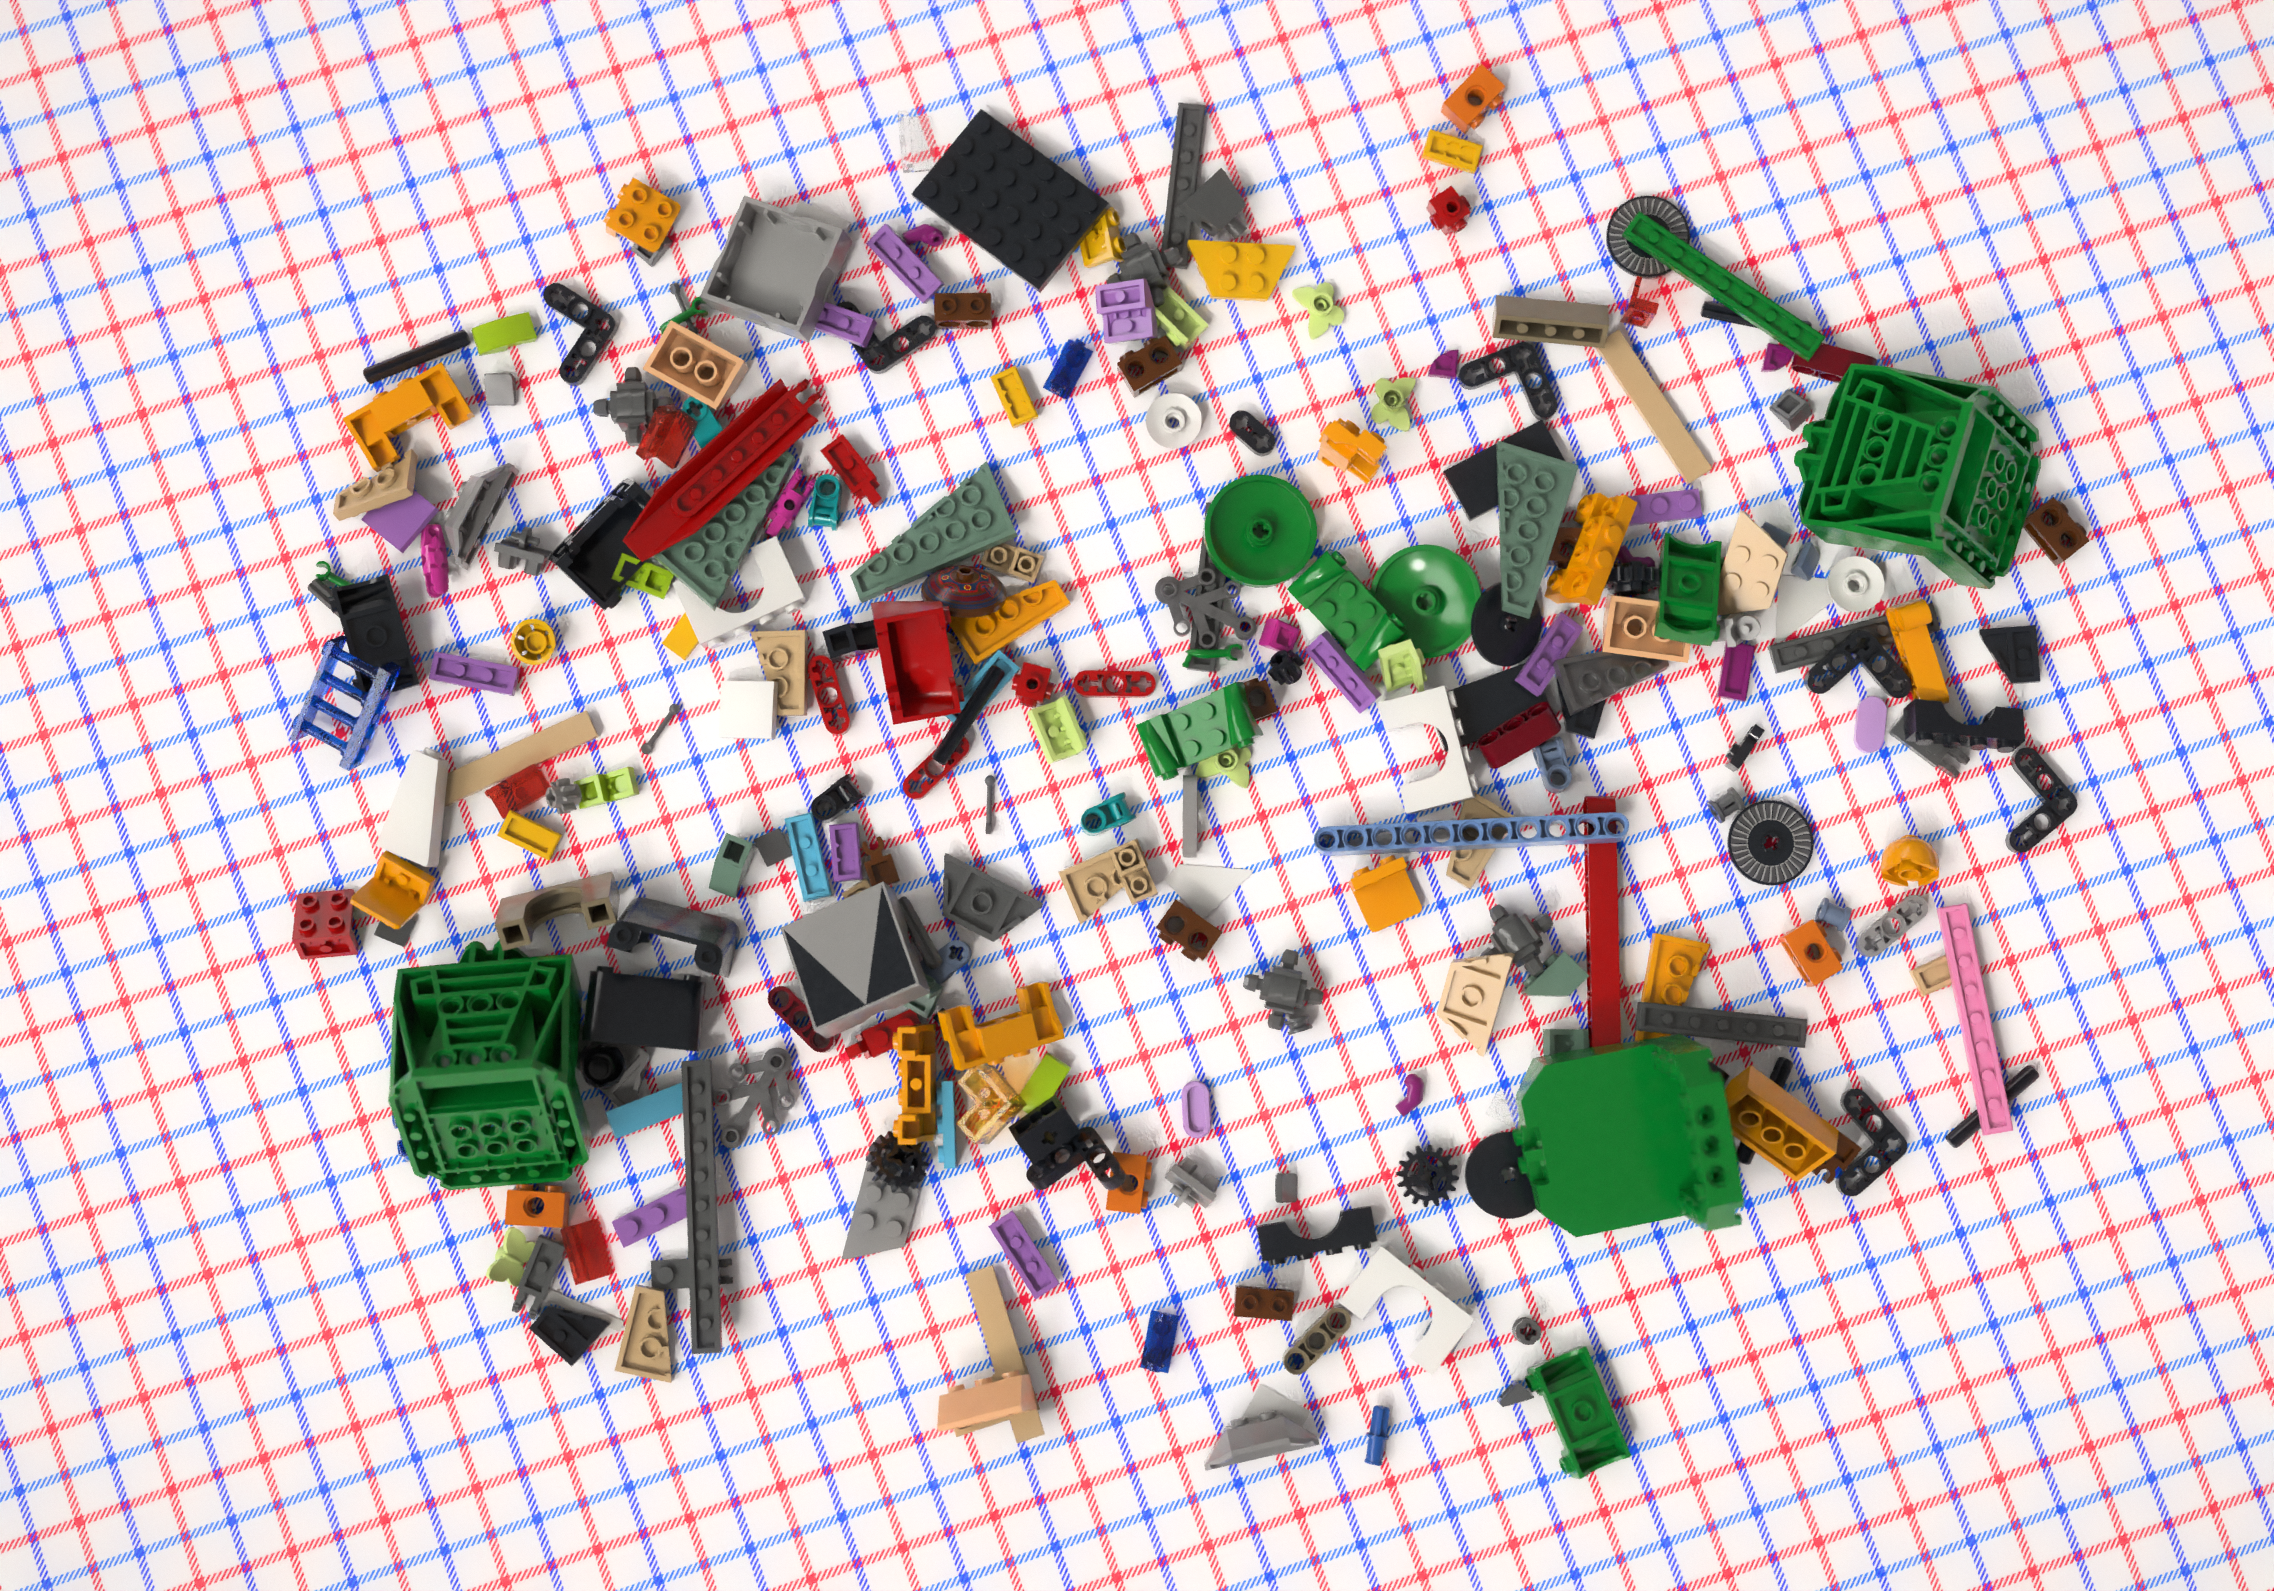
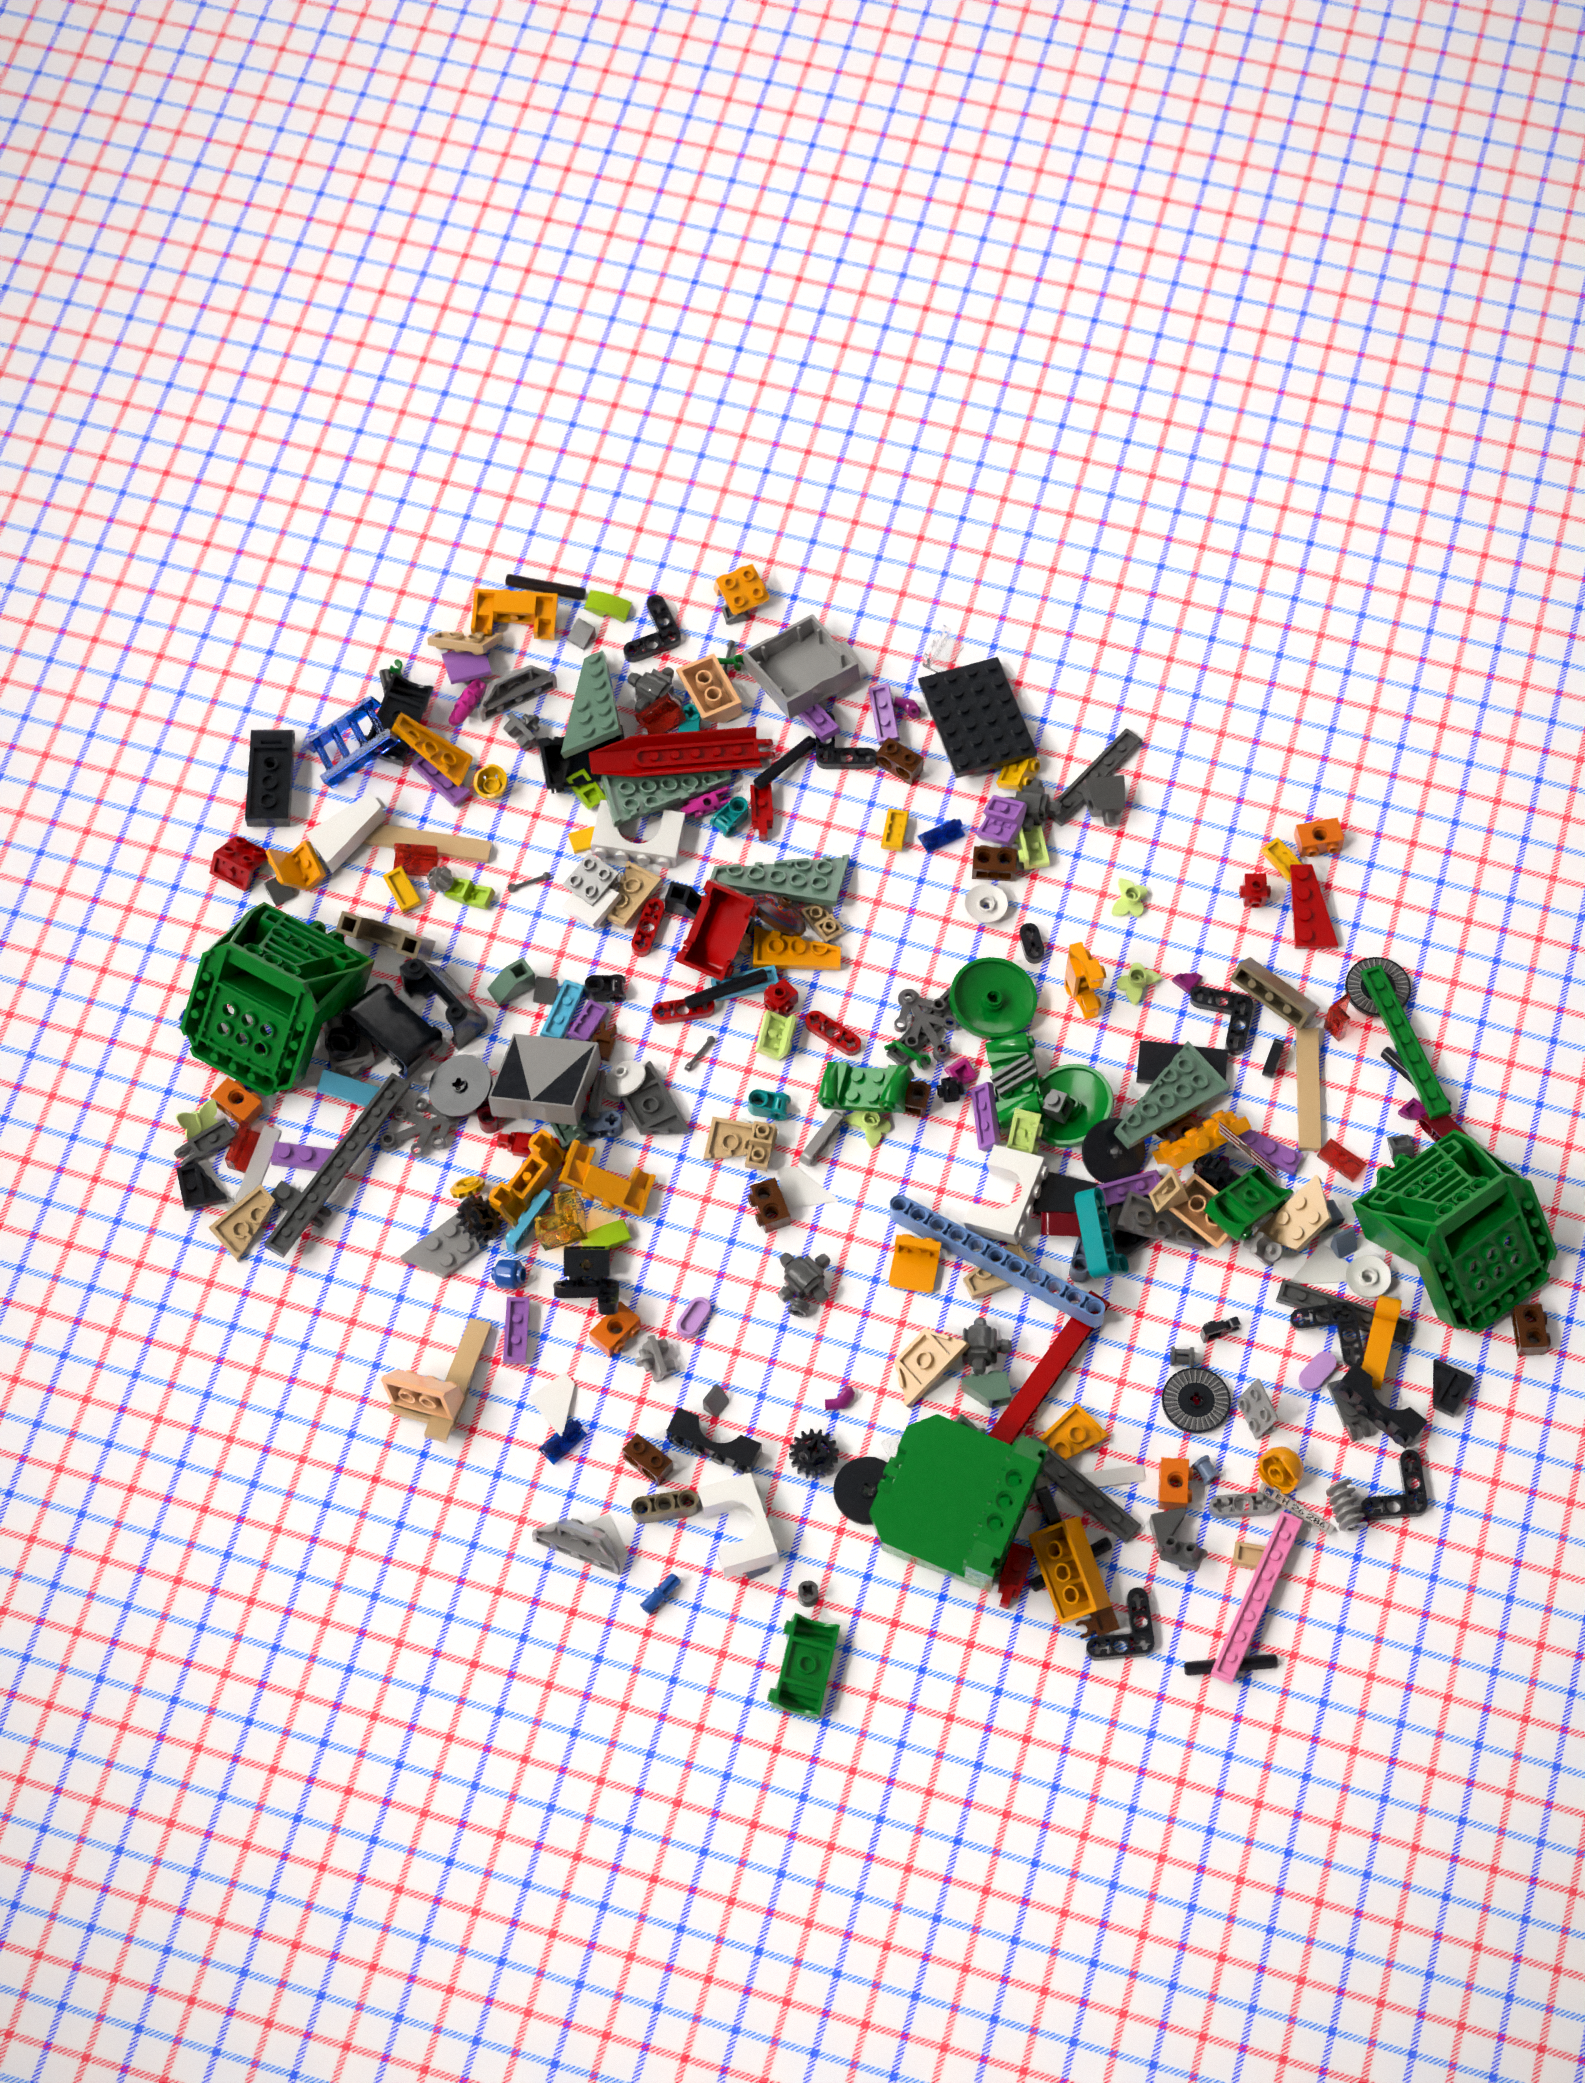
camera: 35 degrees right, 20 degrees down
yellow wing [1187,240,1295,302] -> none
dark grey slope [1496,1380,1535,1407] -> none
magenta tile [1716,641,1755,702] -> none
none -> white sticker [234,1125,280,1204]
none -> black hinge [245,729,295,827]
none -> light orange wing [391,712,473,787]
none -> piece [429,1054,492,1118]
none -> yellow gear [450,1176,485,1199]
none -> blue head [491,1259,526,1289]
none -> white sticker [528,1372,575,1436]
none -> sand green wing [561,650,622,759]
none -> hinge [562,853,620,906]
none -> white dish [605,1060,646,1097]
none -> black axle [753,736,816,790]
none -> dark grey tile [990,1054,1039,1097]
none -> dark grey brick [1043,1089,1074,1124]
none -> white sticker [1059,1464,1146,1493]
none -> teal beam [1075,1187,1129,1279]
none -> tan slope [1149,1169,1189,1213]
none -> dark grey slope [1149,1508,1187,1554]
none -> dark grey hips [1159,1535,1208,1572]
none -> sticker [1219,1121,1277,1180]
none -> light grey hinge [1236,1378,1279,1440]
none -> white sticker [1258,1482,1335,1535]
none -> black beam [1262,1038,1285,1079]
none -> red wing [1289,864,1339,949]
none -> clear red plate [1317,1138,1367,1182]
none -> light grey piece [1326,1479,1368,1532]

